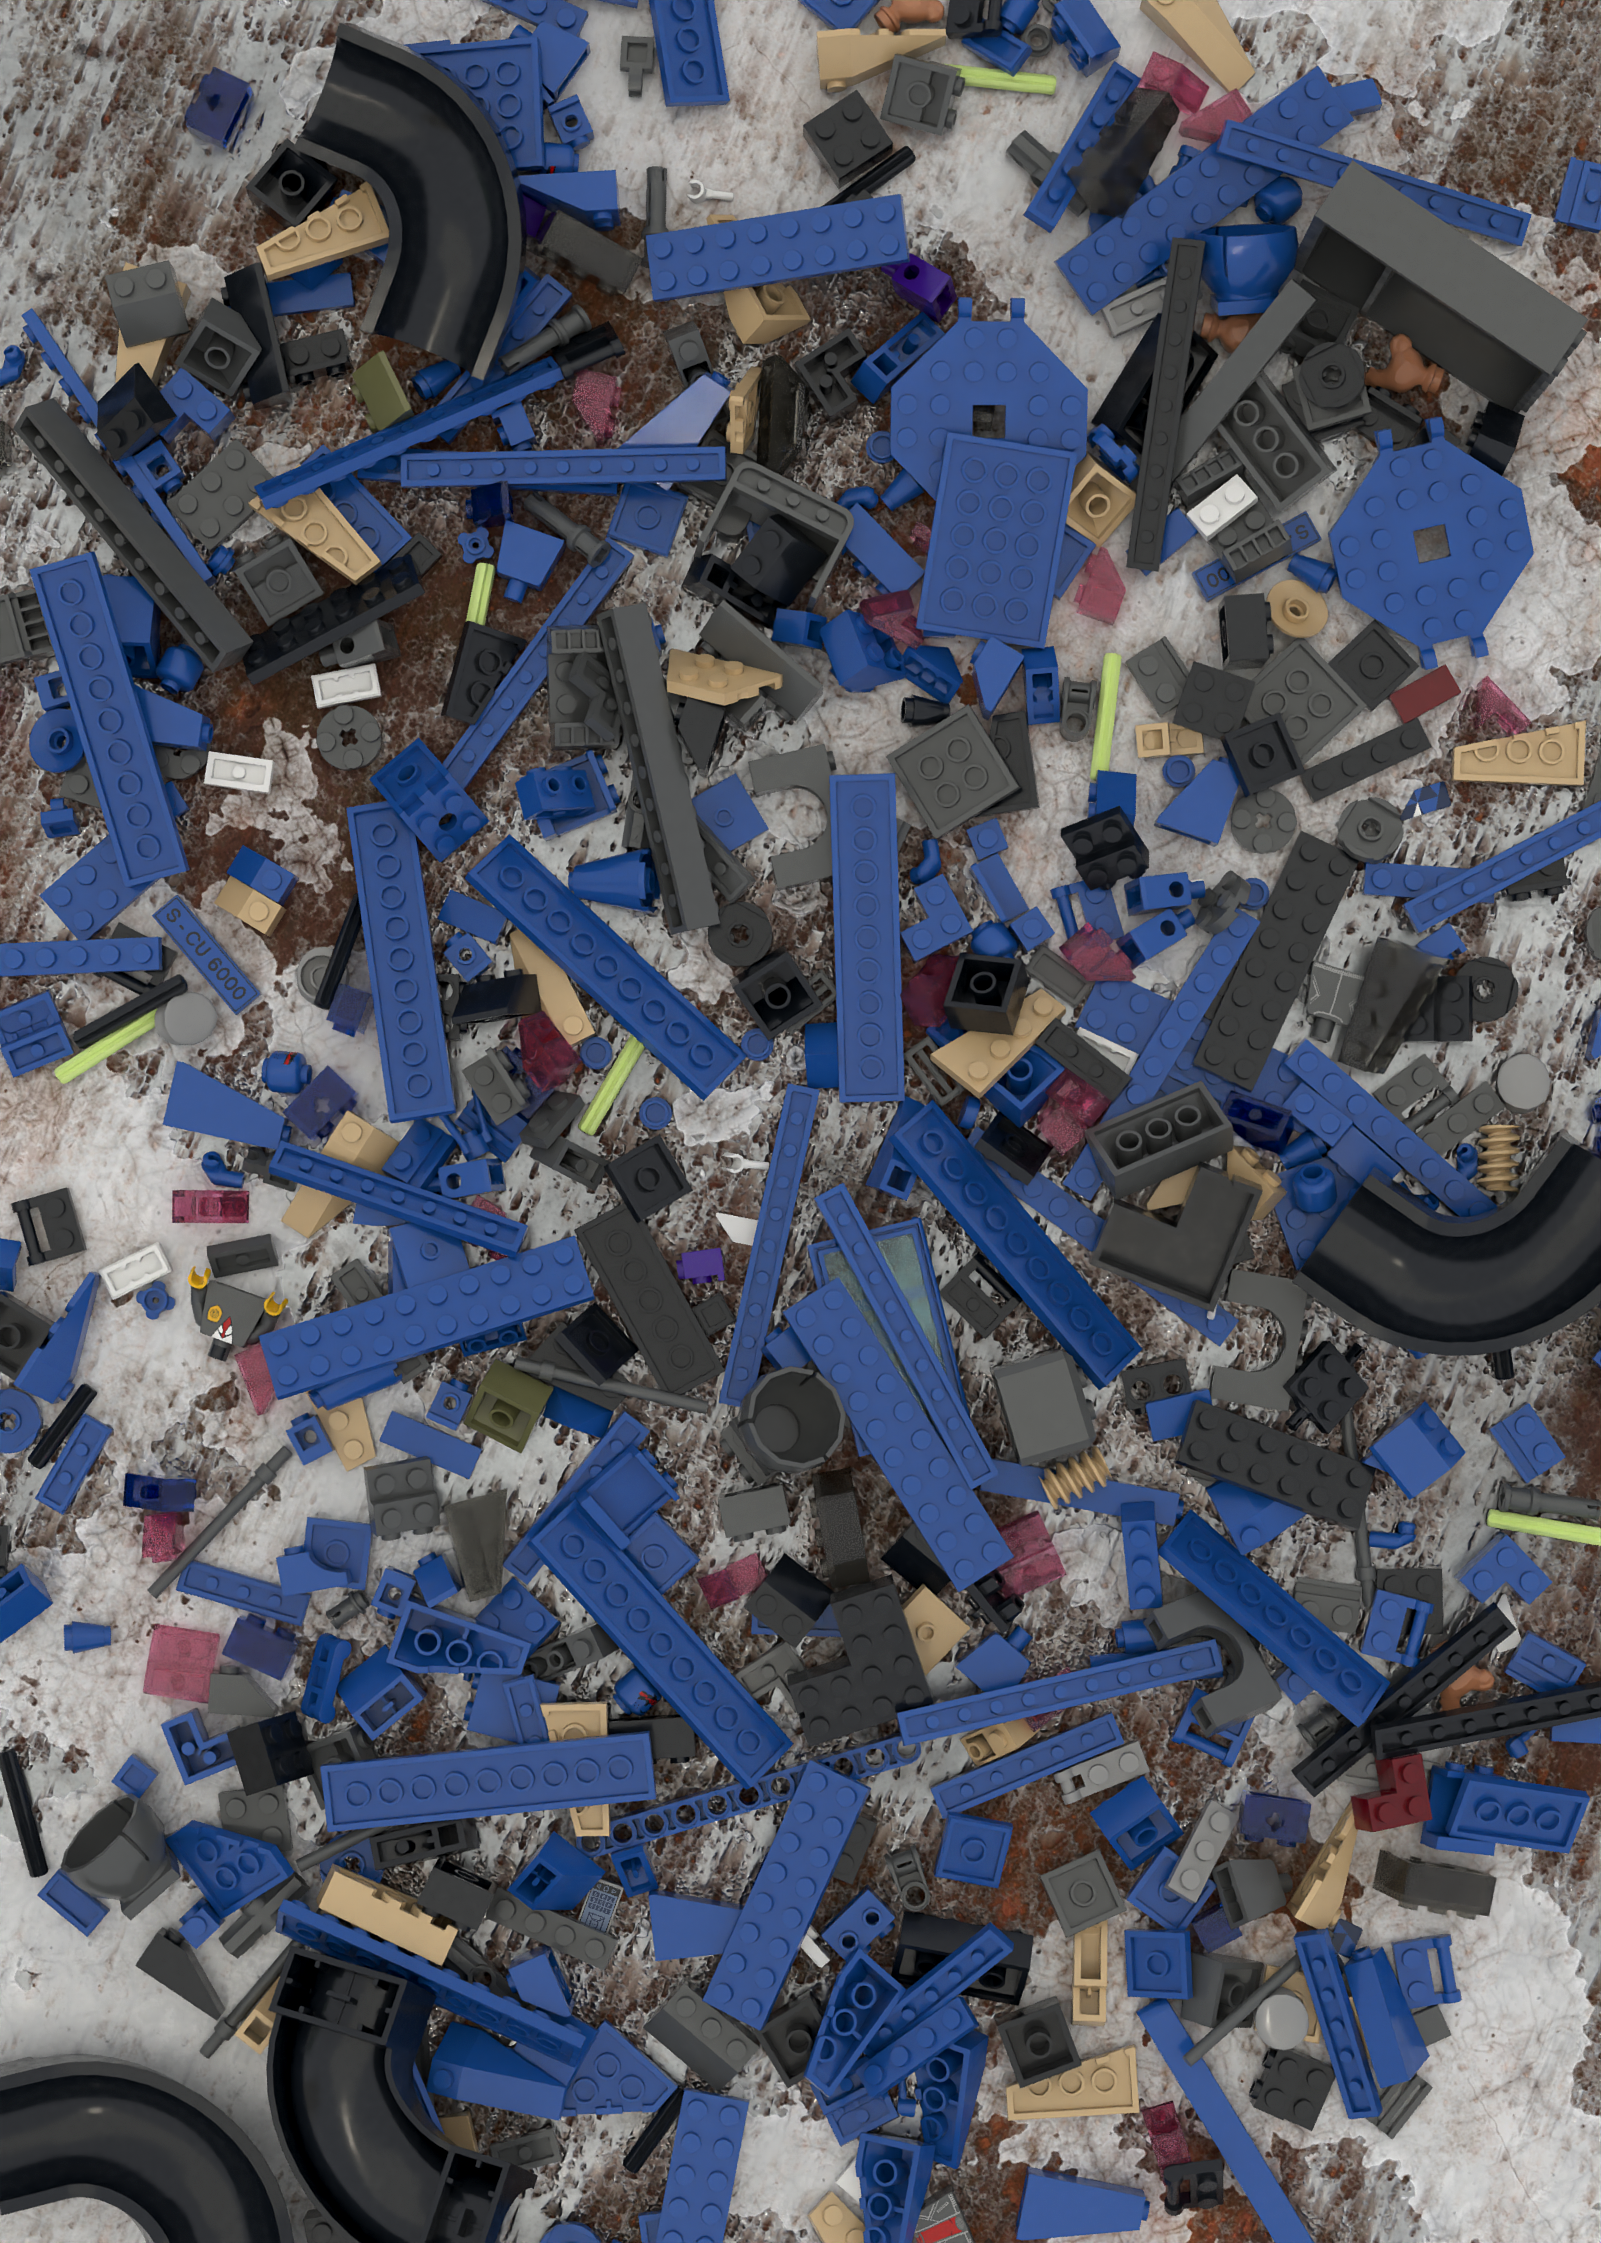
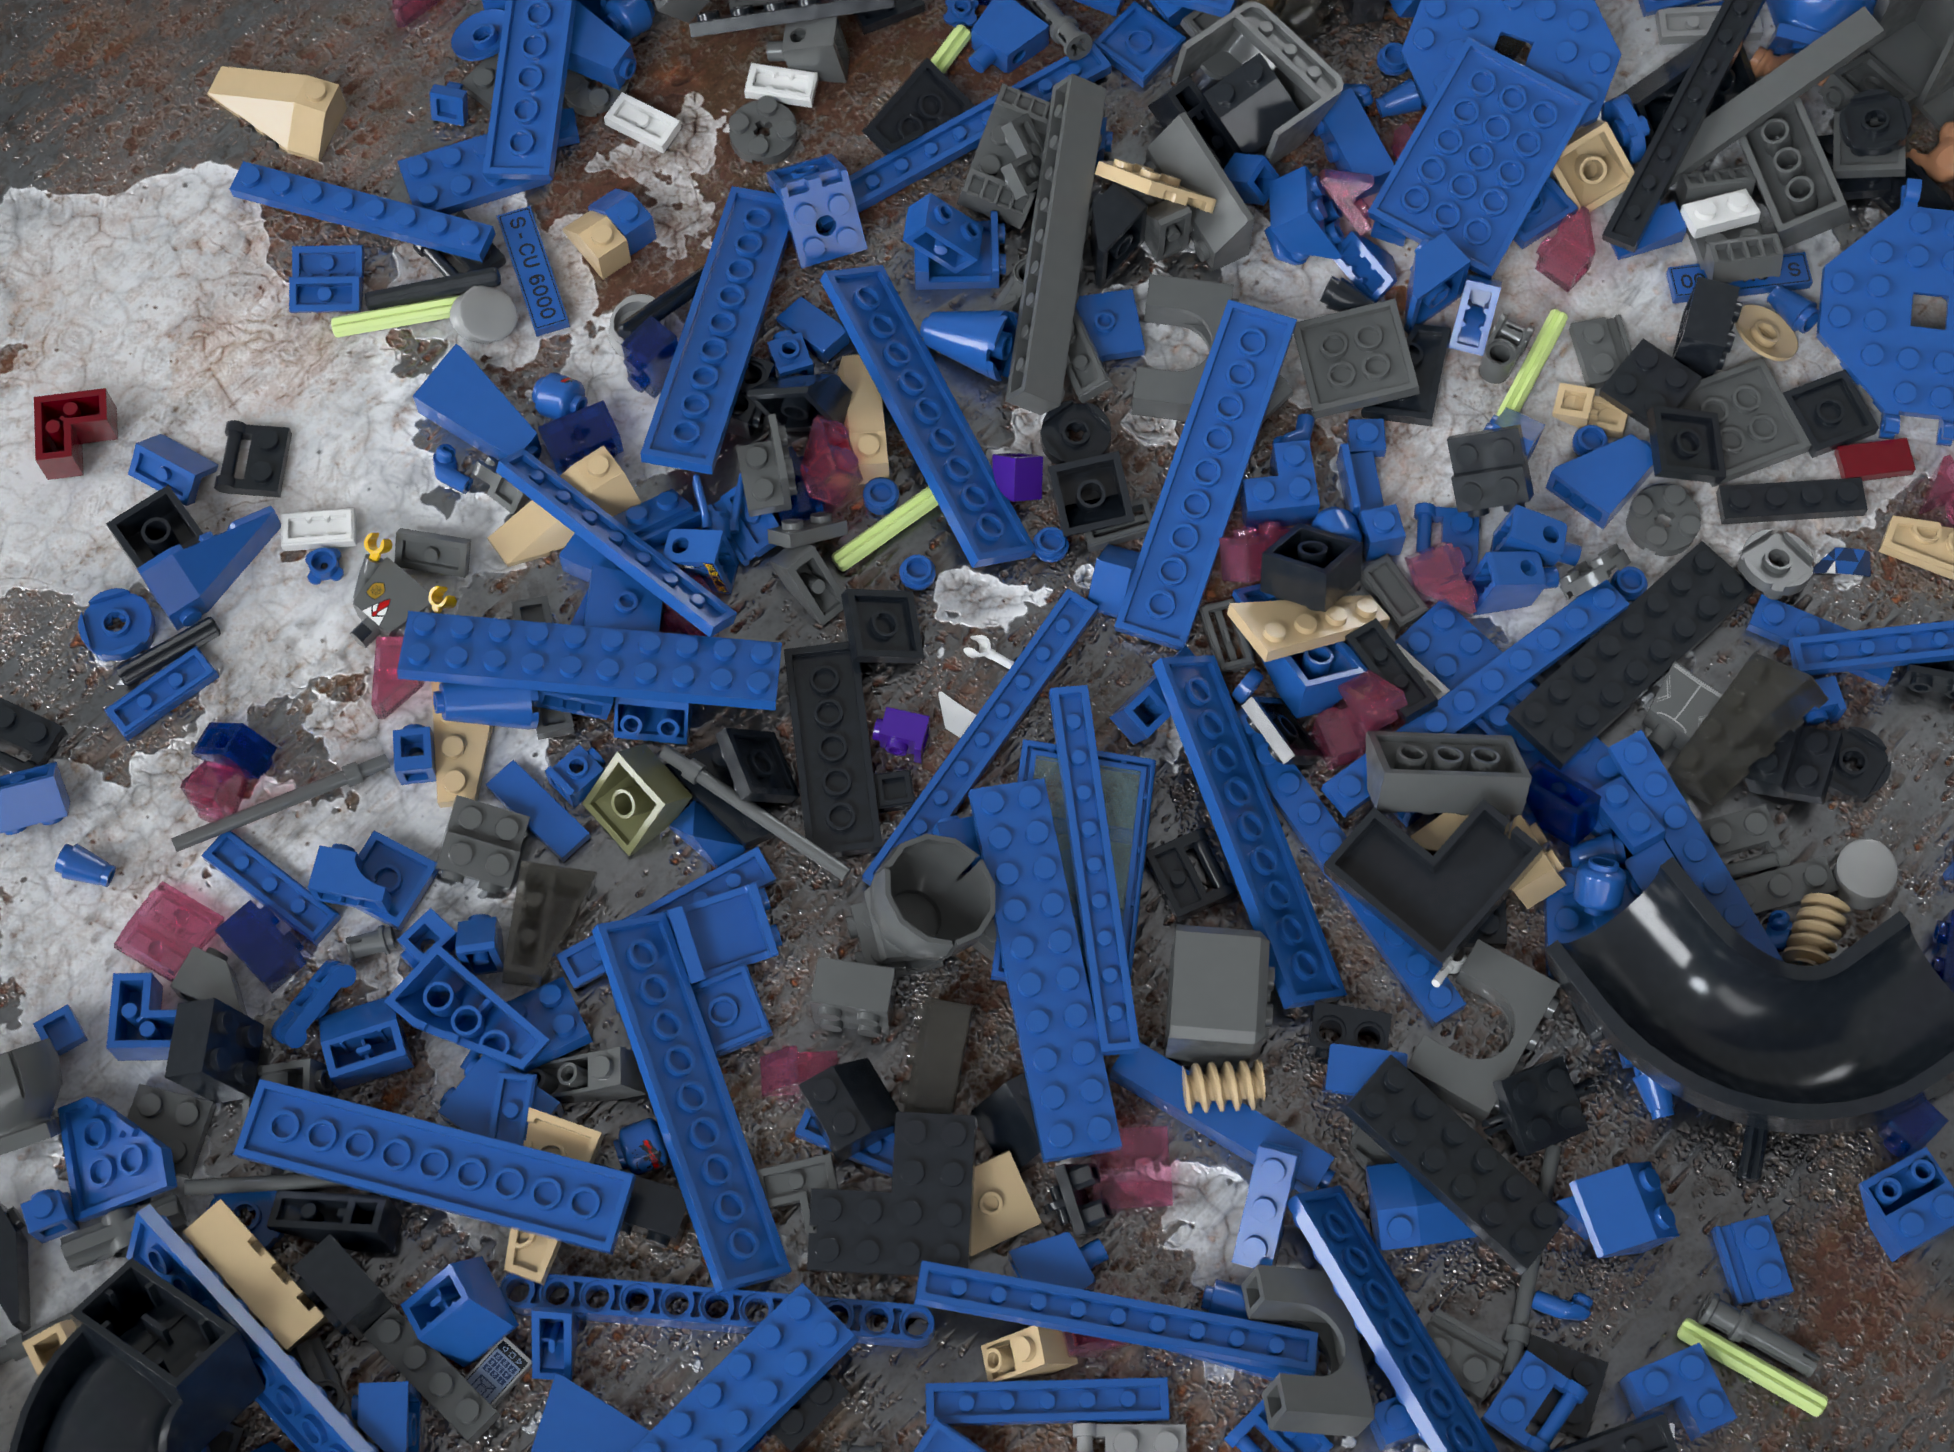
camera: 20 degrees right, 20 degrees down
clear pink slope [172,1190,249,1223] -> none
none -> dark purple brick [992,452,1043,502]

